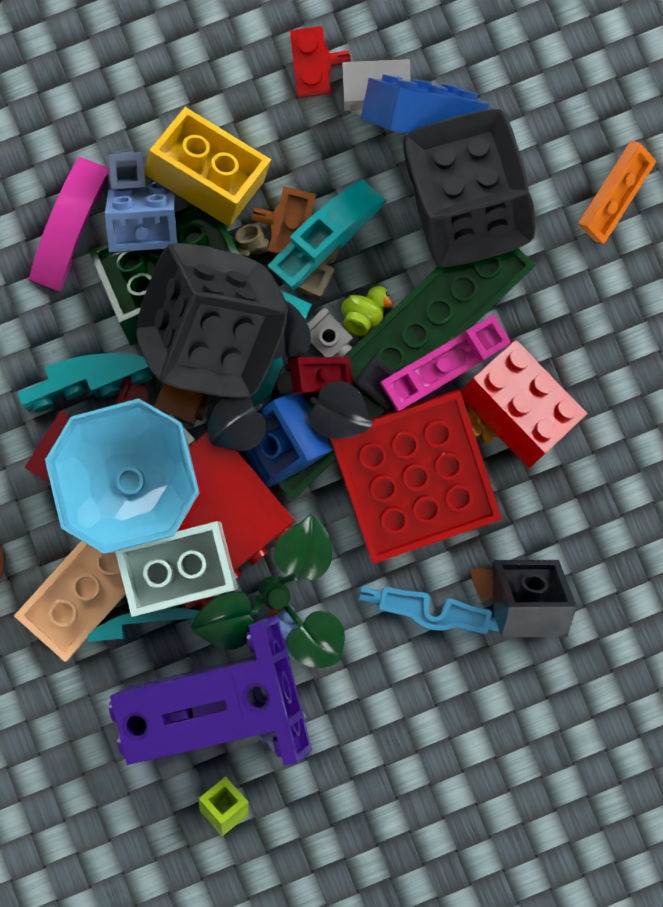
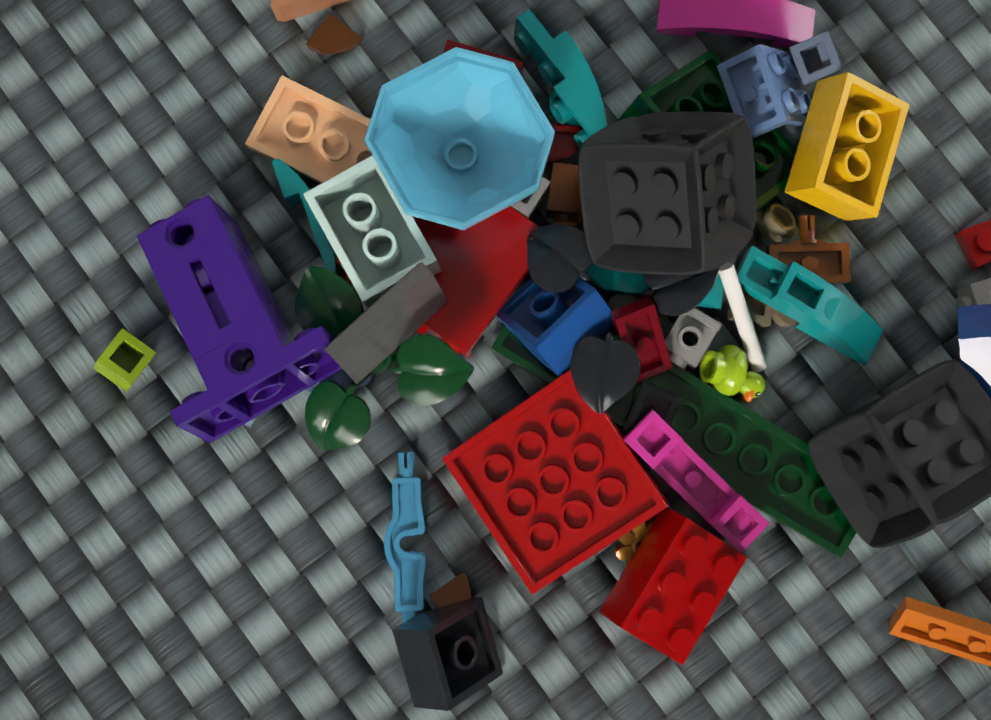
camera: 80 degrees right, 0 degrees up
none -> dark grey tile [324,262,448,384]
none -> white bar [719,262,767,372]

